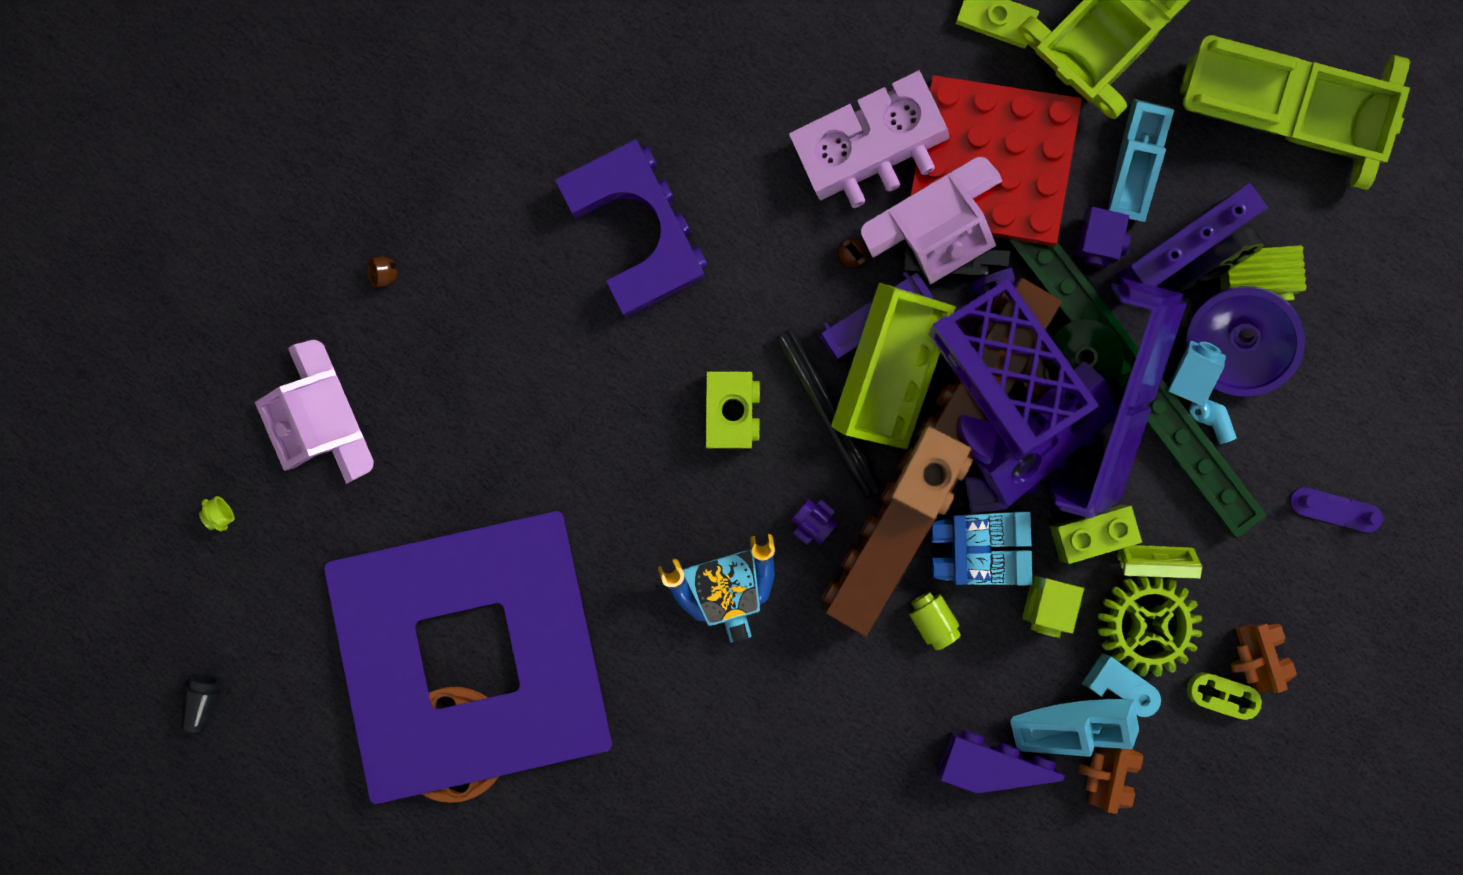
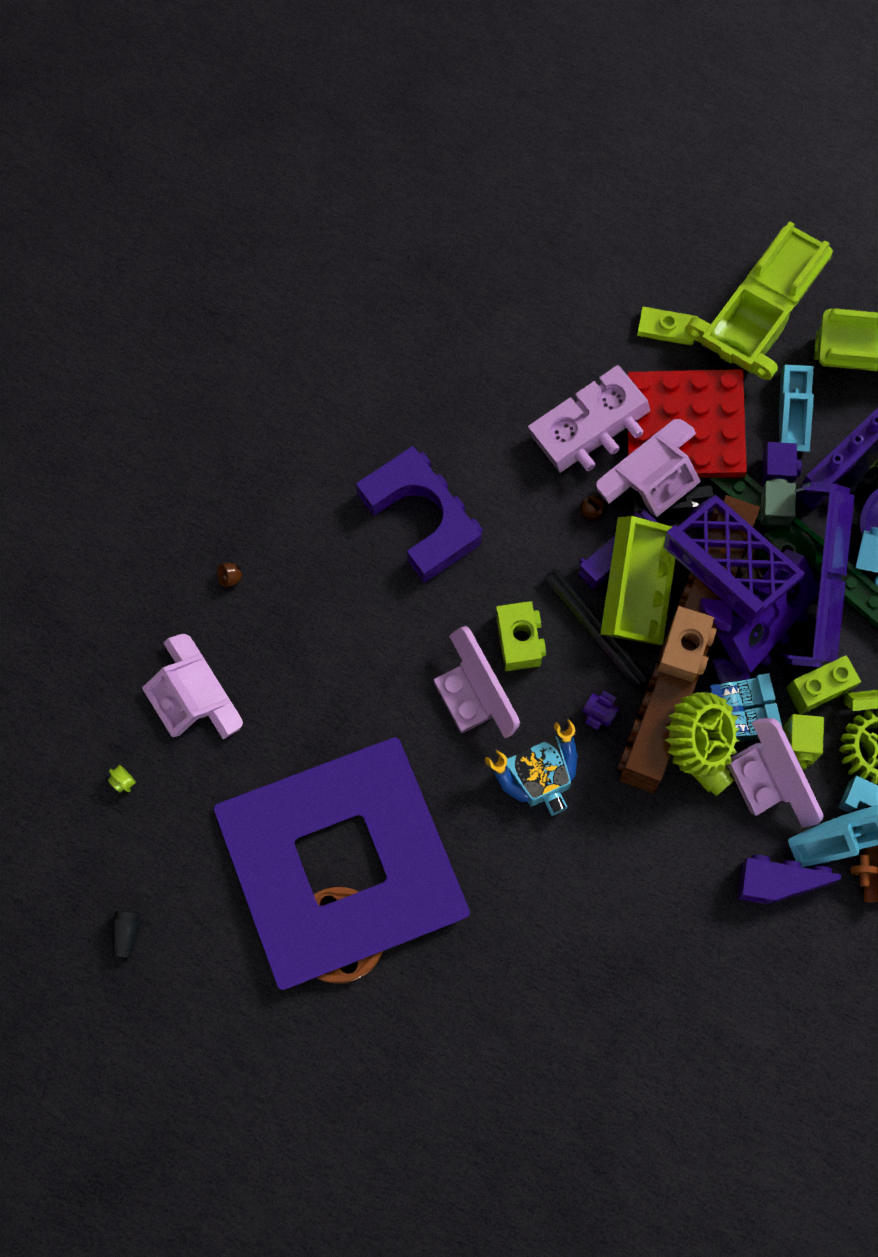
camera: 10 degrees left, 15 degrees down
none -> lavender plate [433,626,520,738]
none -> lime gear [665,692,740,777]
none -> lavender plate [727,718,824,827]
none -> sand green brick [760,479,796,526]

